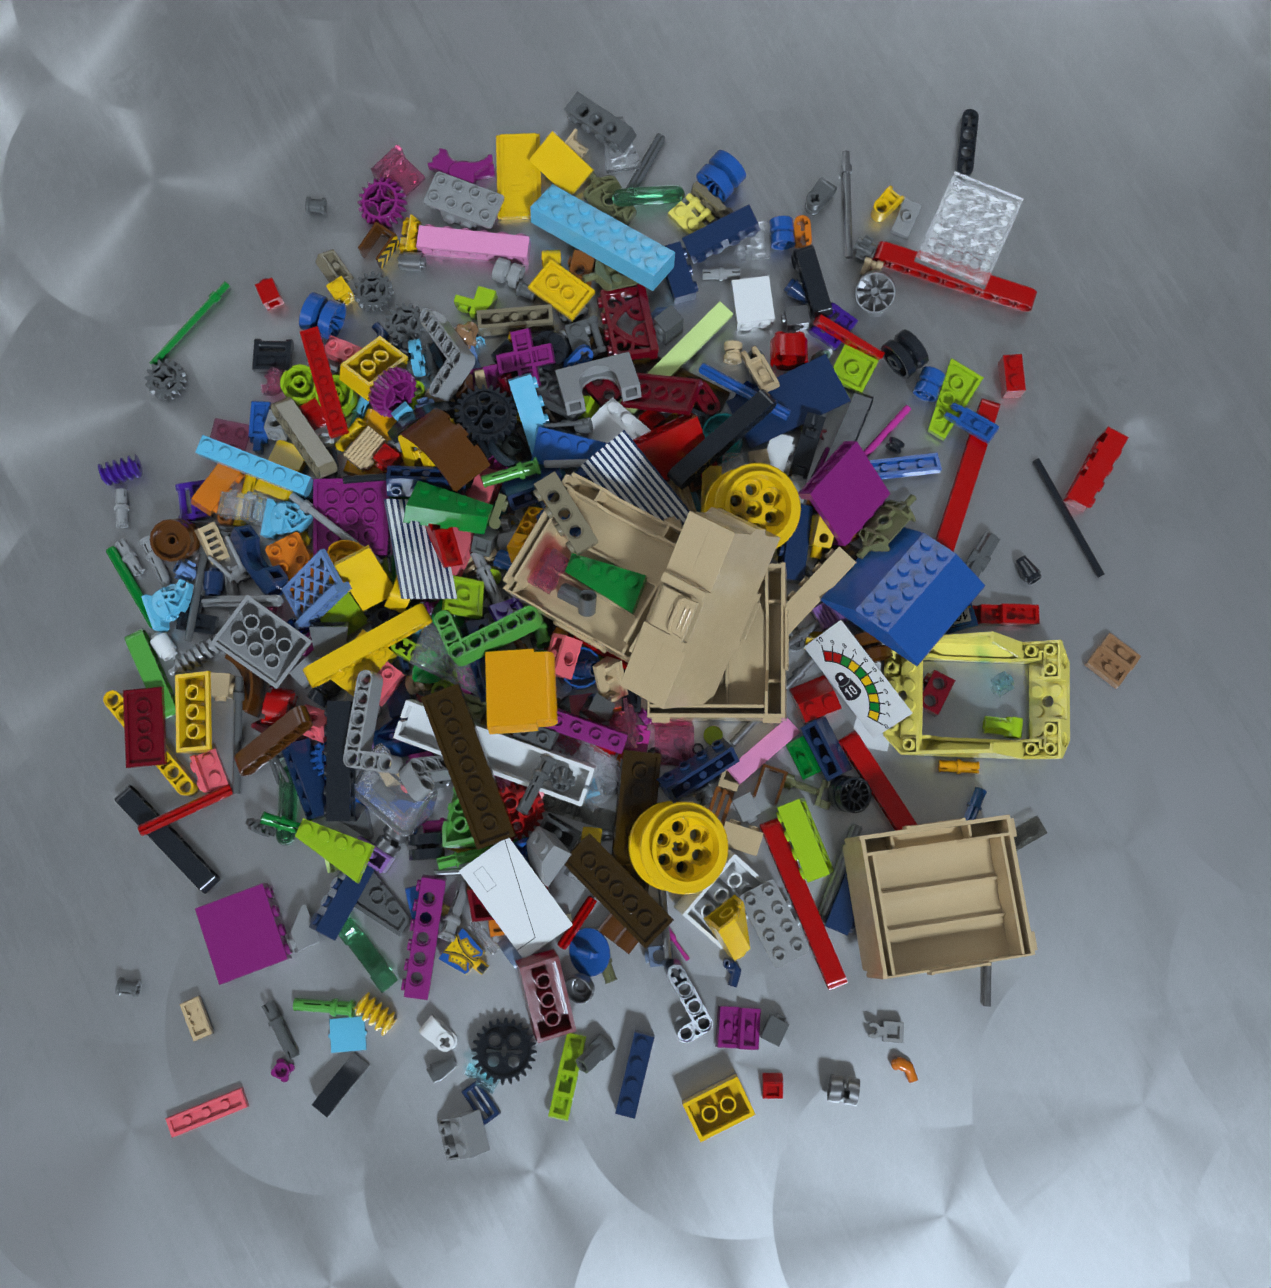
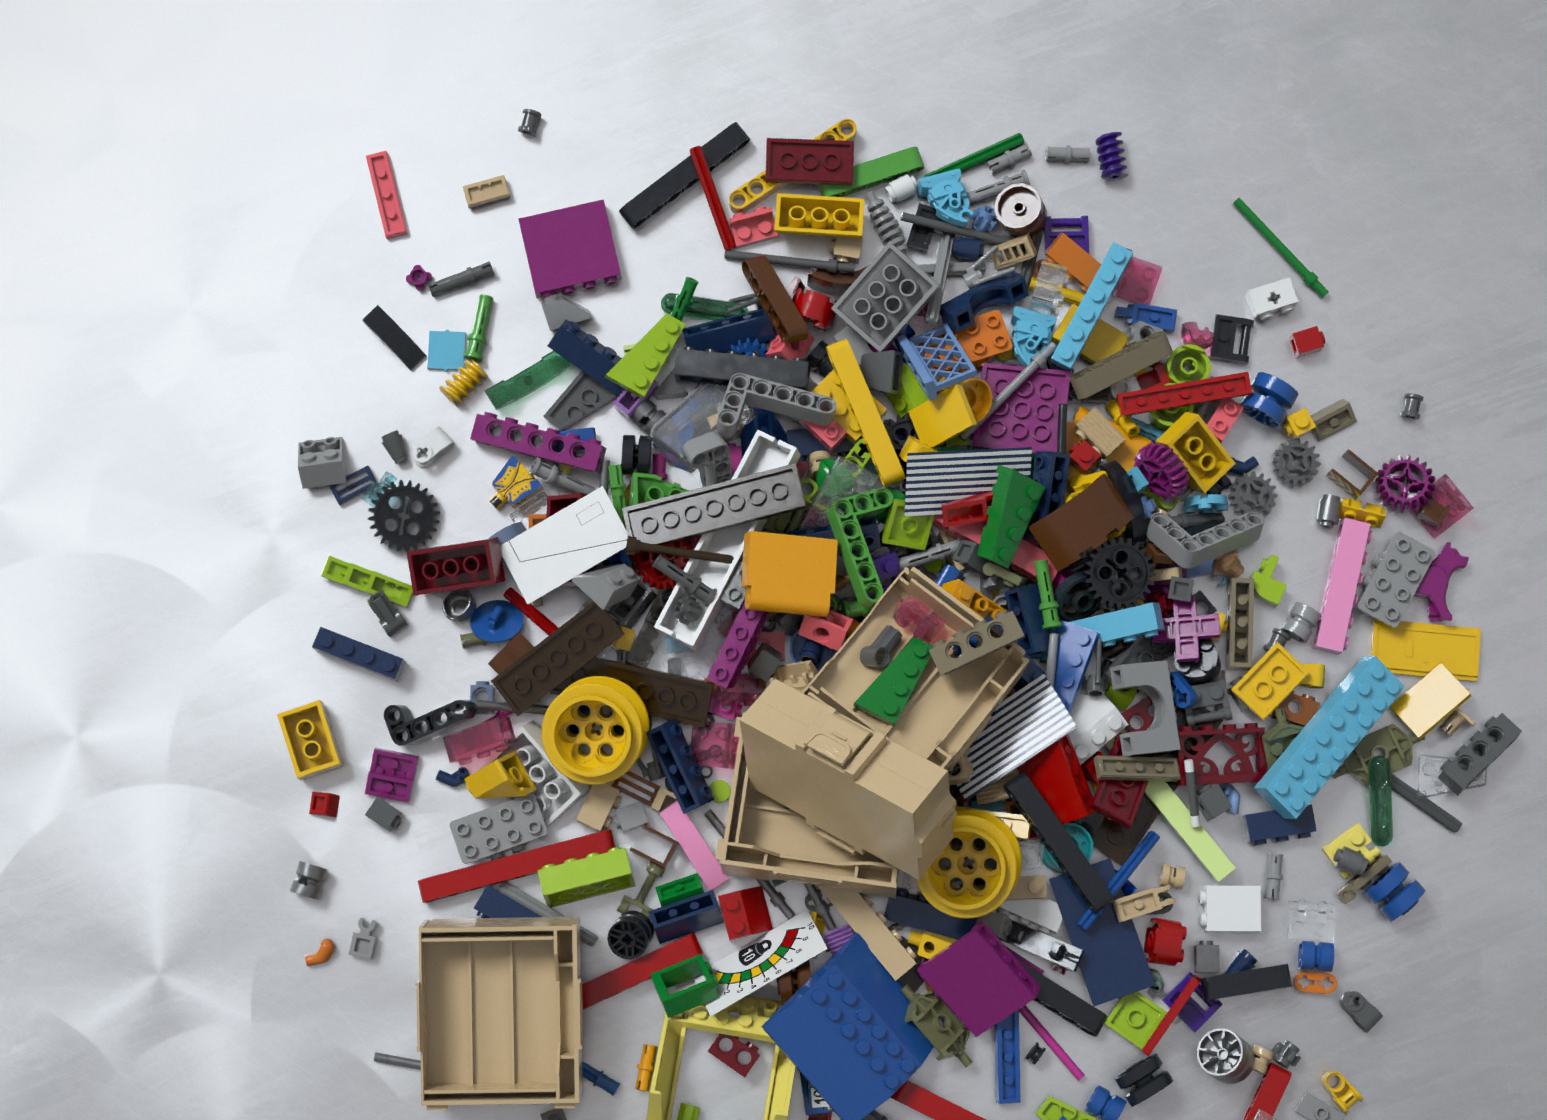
camera: 90 degrees right, 0 degrees up
dark grey gear [144,359,187,400] -> none
dark grey gear [245,818,277,837] -> none
dark blue brick [682,204,761,264] -> none
dark red plate [696,381,720,417] -> none
flat silver bar [841,150,853,259] -> none
none -> clear pink brick [443,717,517,765]
none -> dark brown piece [625,536,734,564]
none -> green window [650,954,720,1018]
none -> dark tan tile [1094,755,1181,782]
none -> dark grey tile [1168,576,1194,602]
none -> dark grey bar [1184,759,1200,827]
none -> white brick [1245,277,1299,320]
none -> flat silver brick [1333,846,1369,876]
none -> reddish brown panel [1416,498,1451,529]

